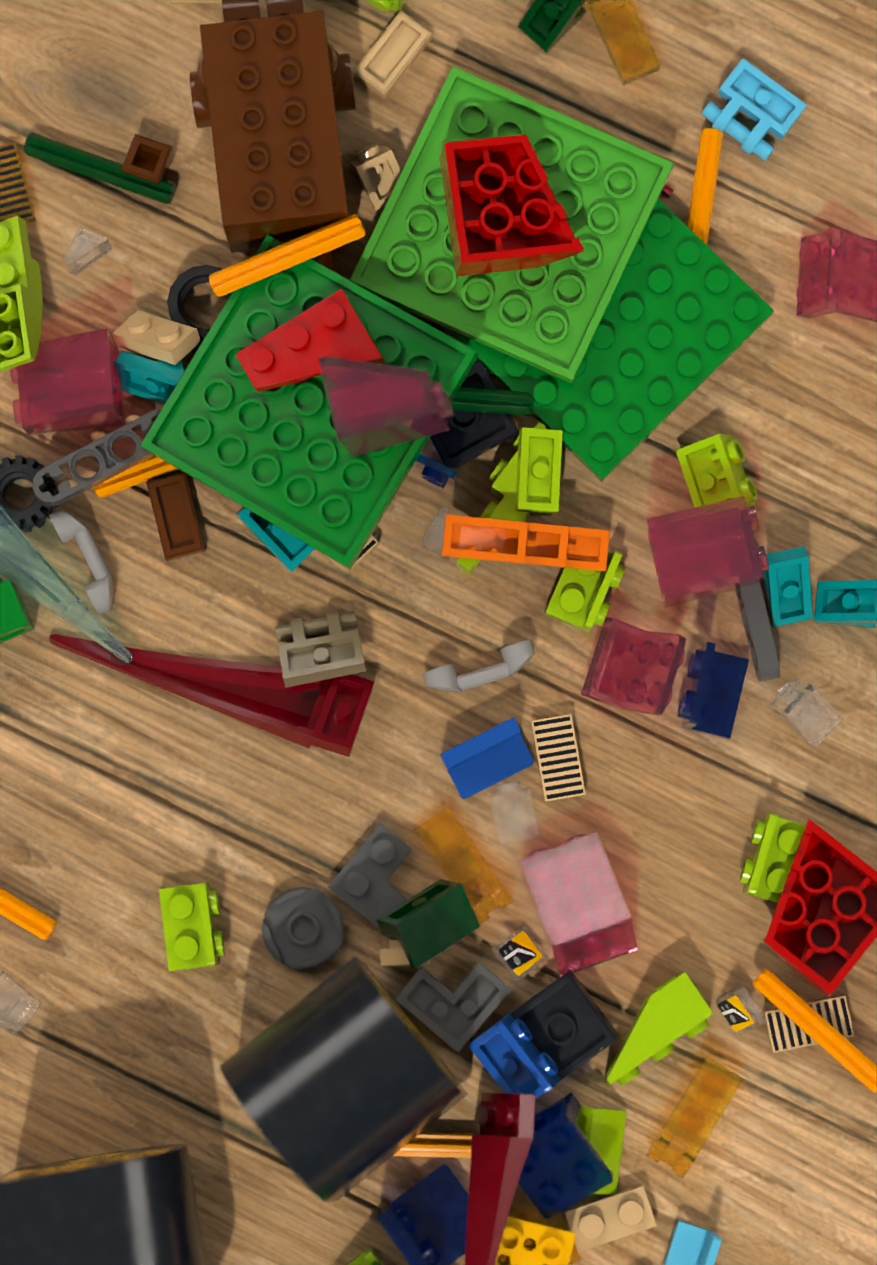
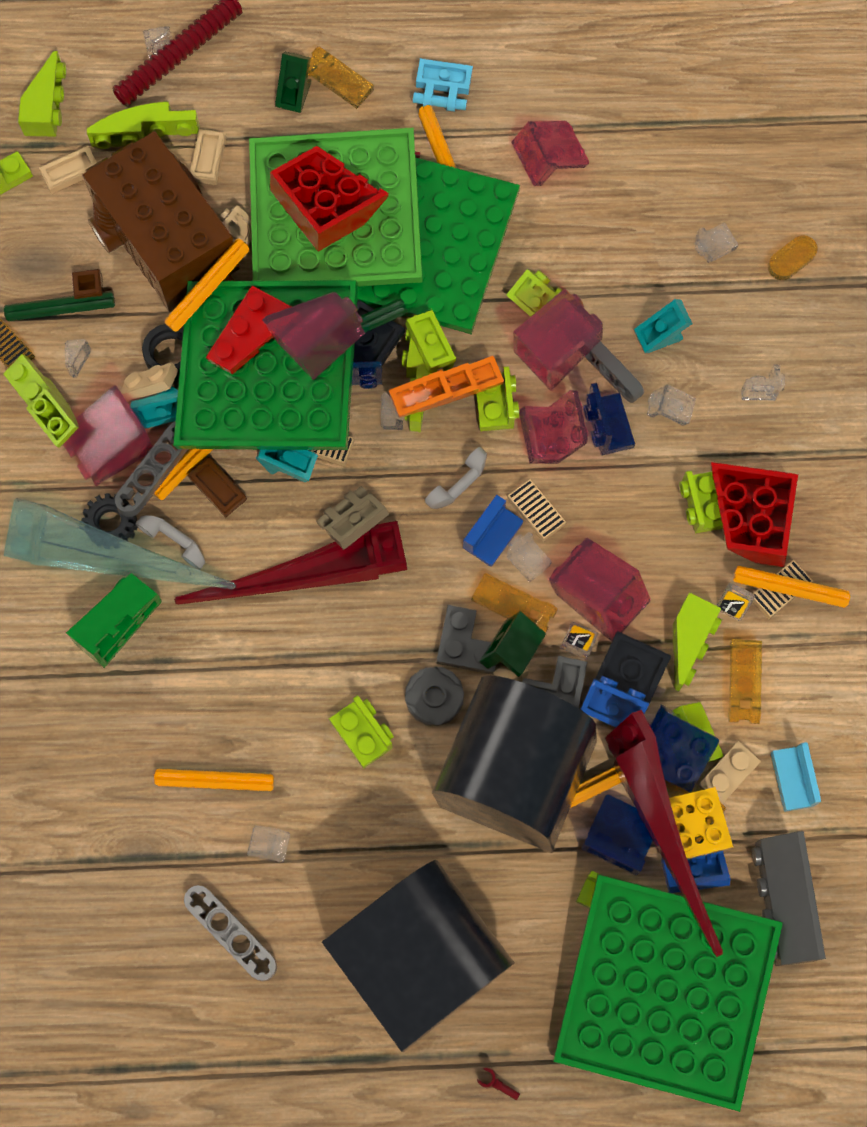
camera: 30 degrees left, 10 degrees down
teal slope [760,546,813,627] -> none

